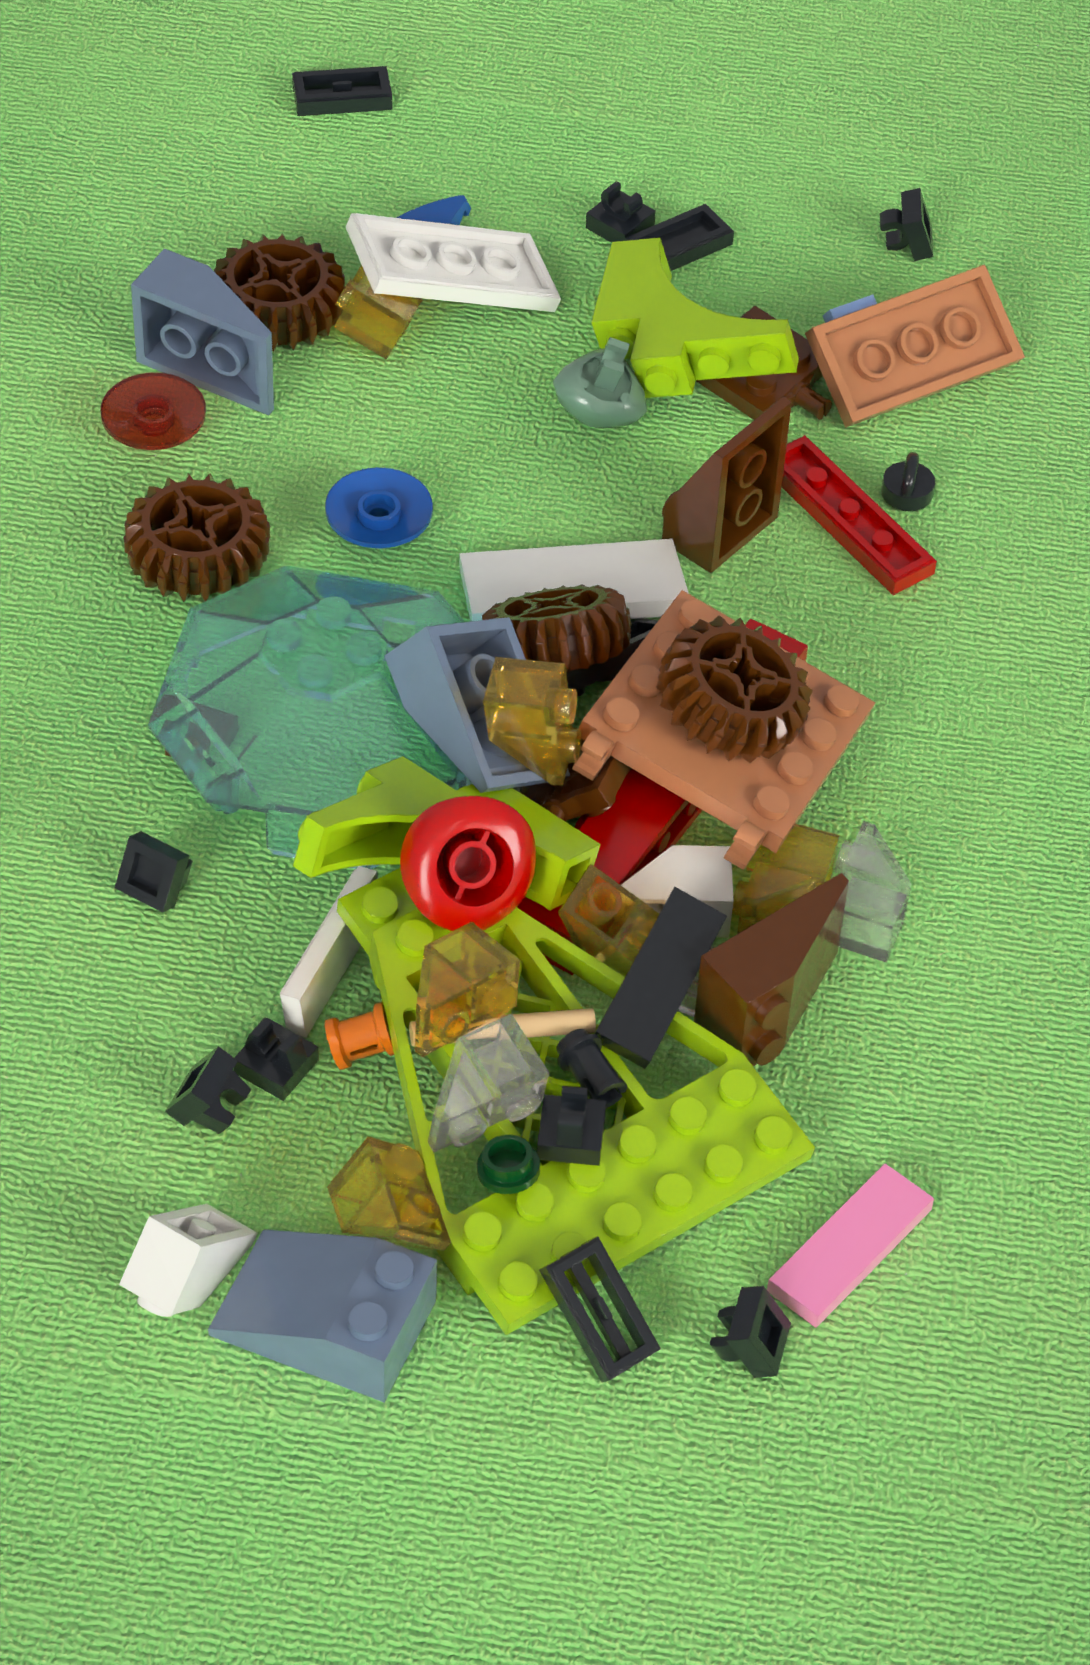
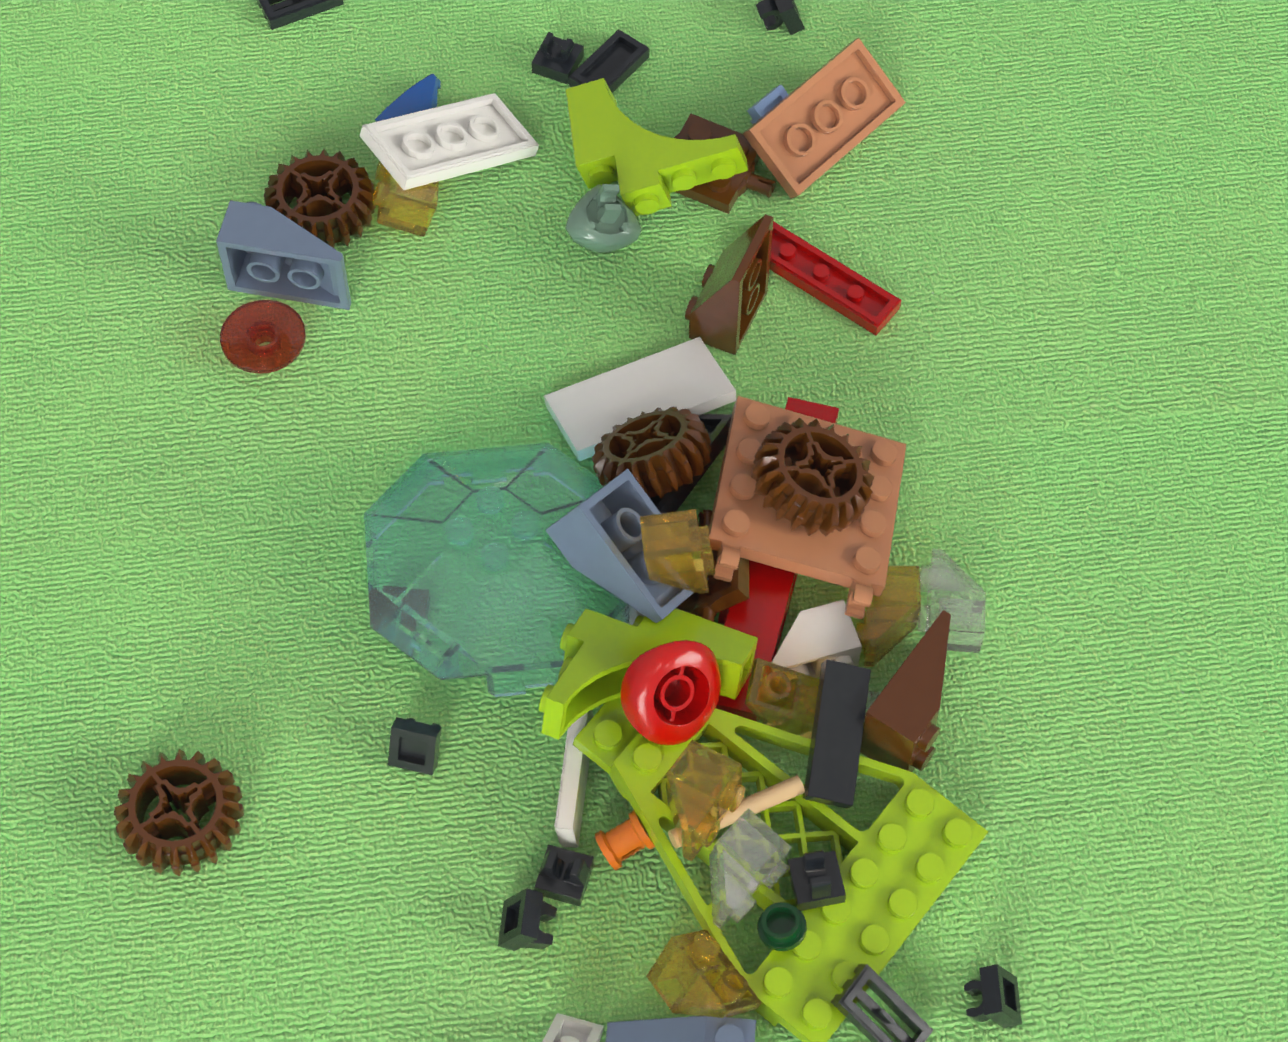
camera: 15 degrees left, 10 degrees up
reddish brown gear [123,473,270,602] -> none
blue dish [325,467,433,548] -> none
black pin [556,1029,627,1108] -> none
bright pink tile [767,1163,934,1328] -> none
black tile [881,452,935,511] -> none

